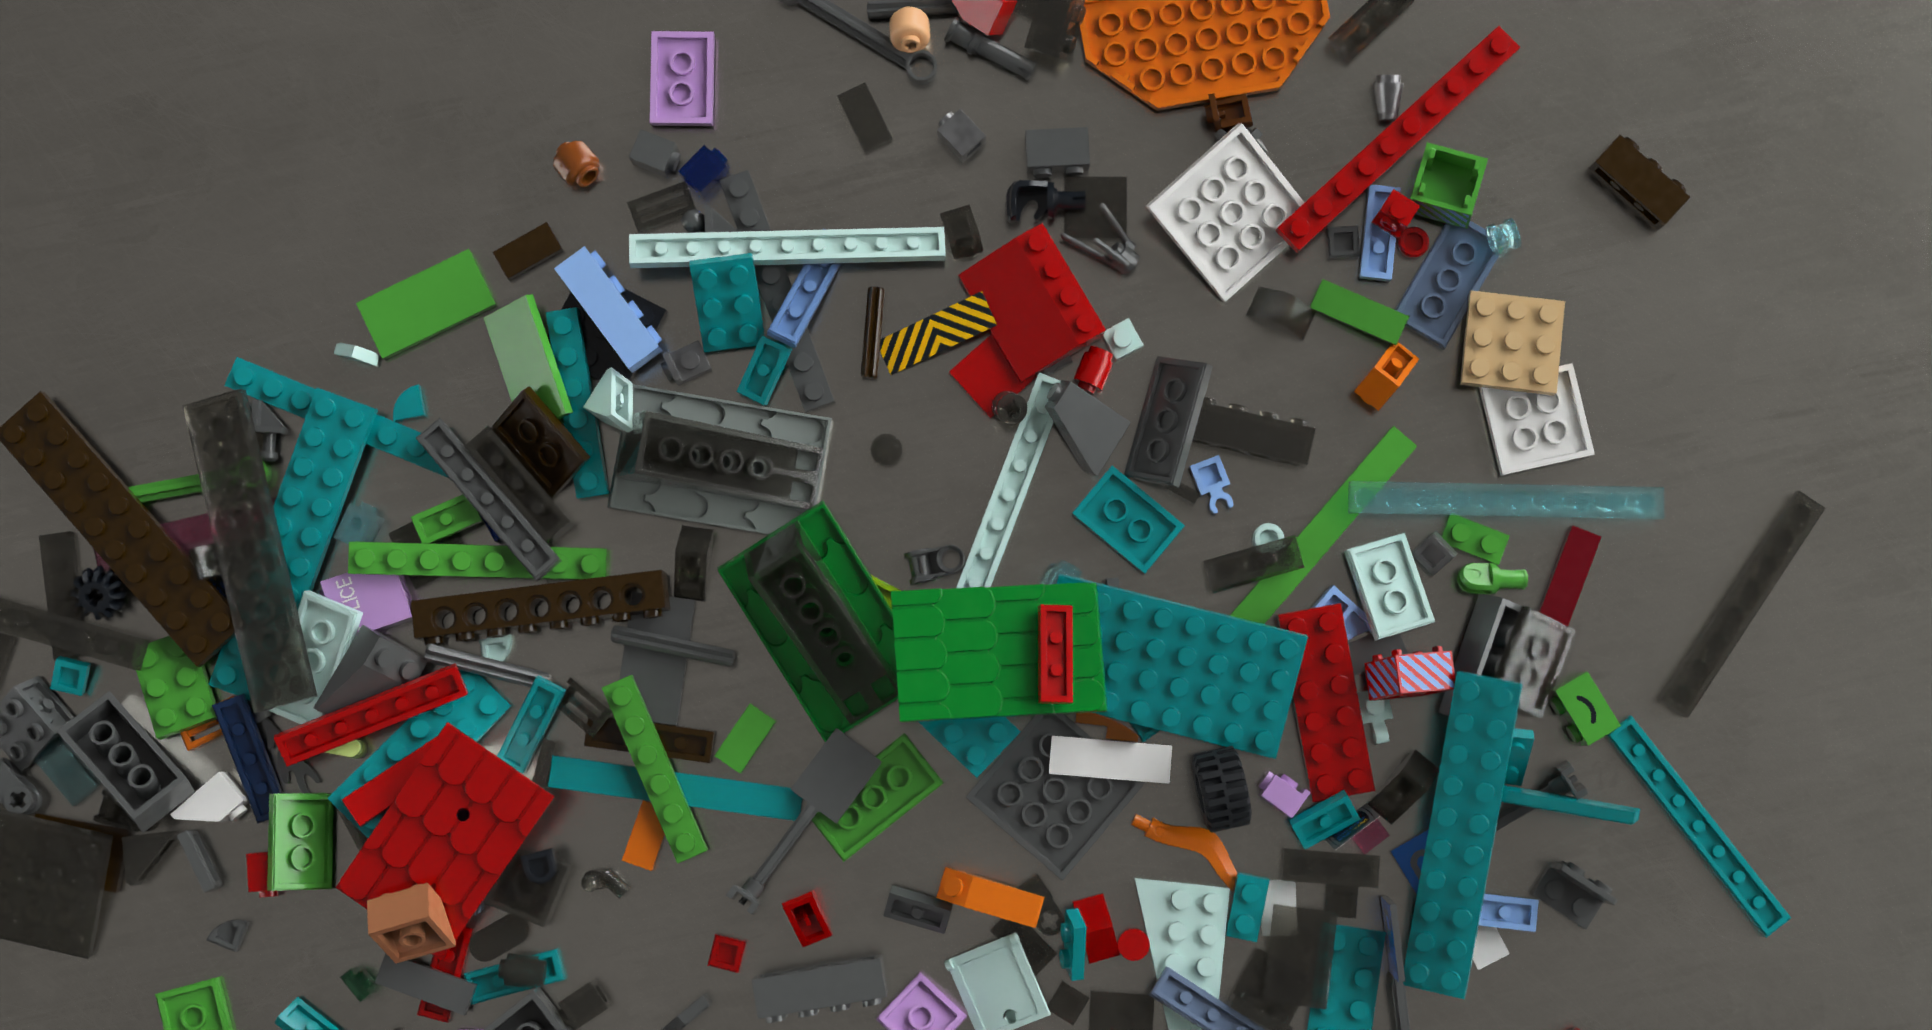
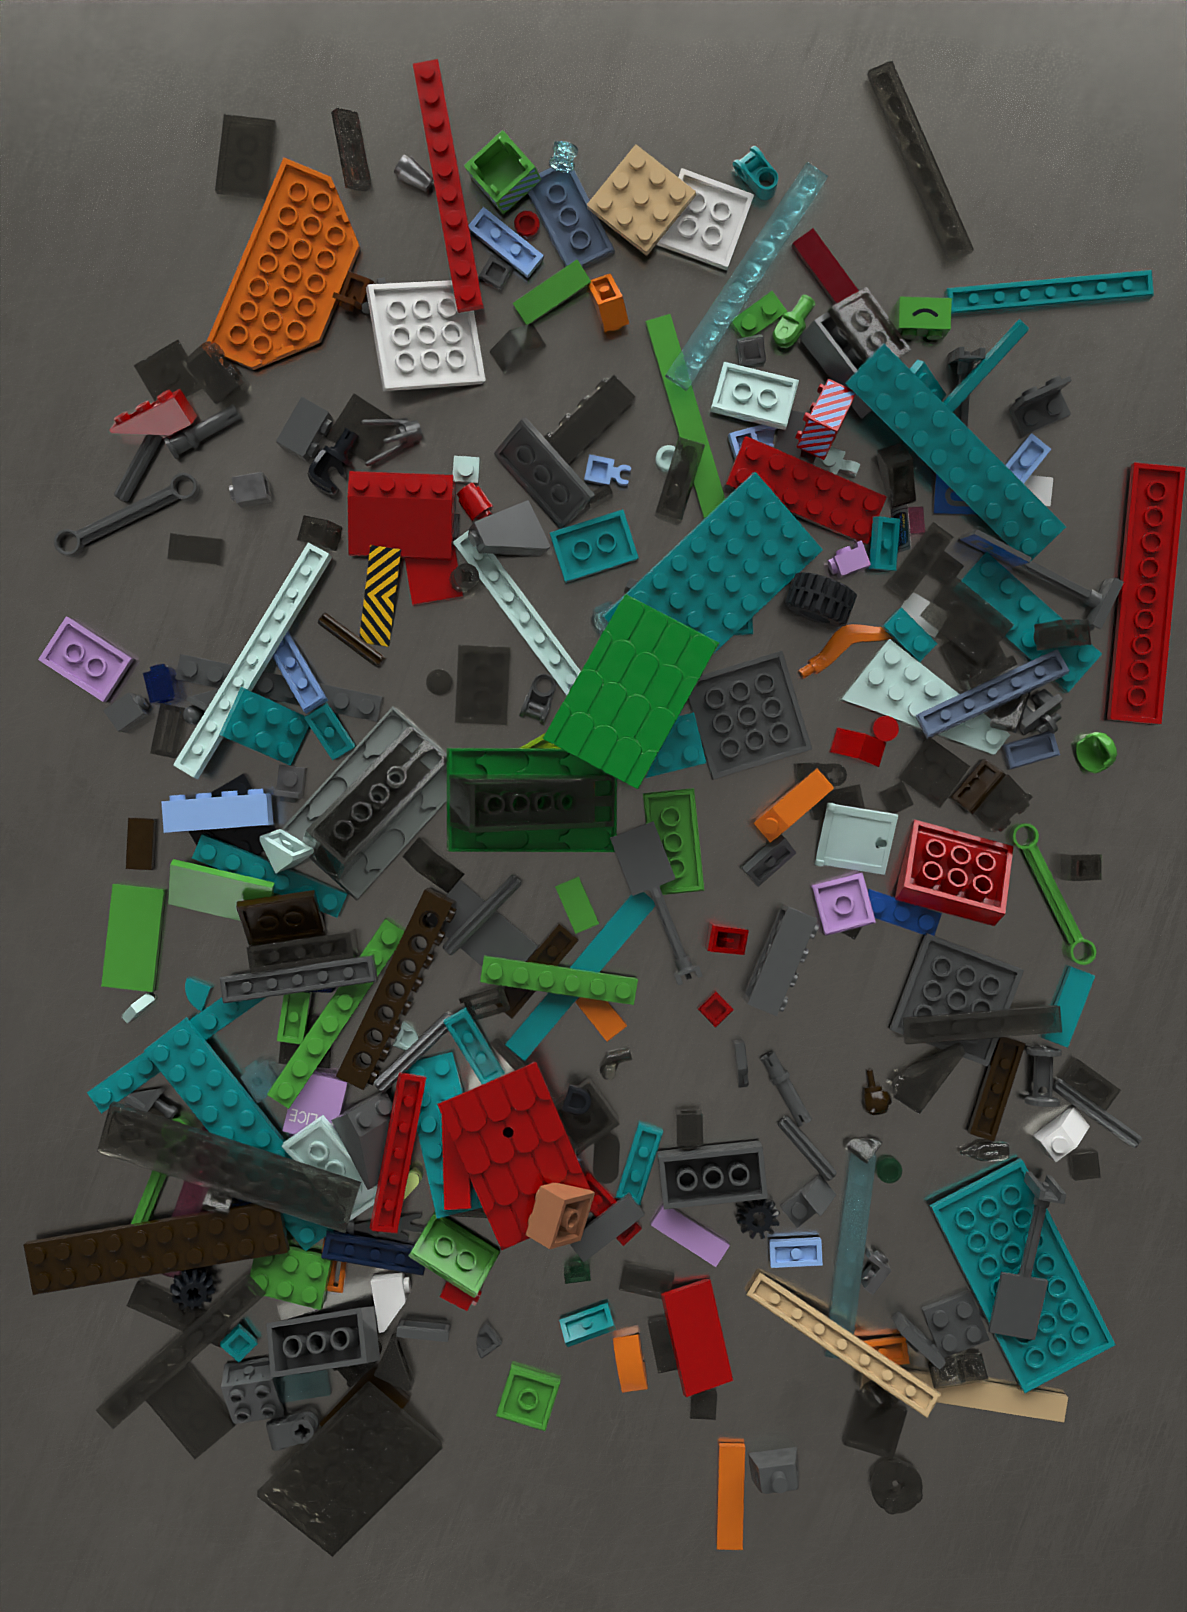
camera: 60 degrees left, 5 degrees up
clear smoke brick [498,953,547,989] -> none
dark orange head [553,141,600,187] -> none
light nougat head [889,6,930,53] -> none
red plate [1038,604,1073,704] -> none
white sticker [1049,736,1172,784] -> none
teal plate [1059,908,1087,981] -> none
reddish brown slope [1074,712,1138,742] -> none
red brick [1371,189,1420,239] -> none
dark brown brick [1589,135,1690,230] -> none
none -> clear smoke plate [455,645,511,725]
none -> teal piece [733,146,778,200]

